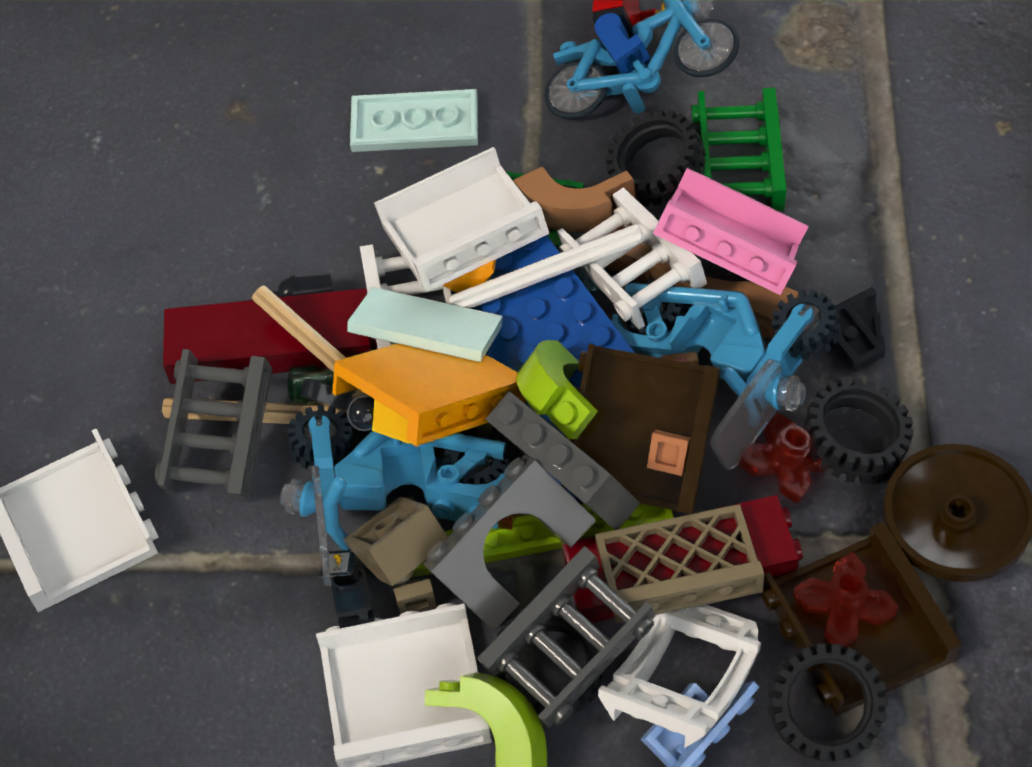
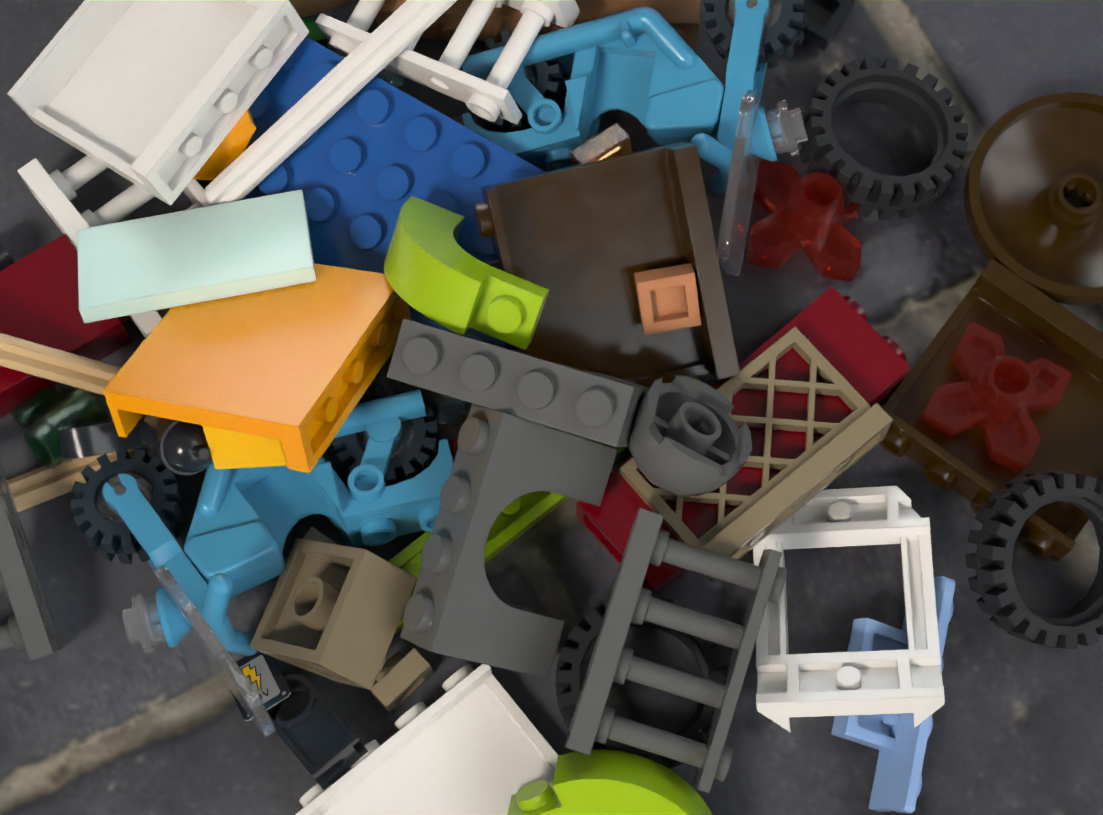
camera: 35 degrees left, 15 degrees up
none -> dark grey cylinder [629,375,752,496]

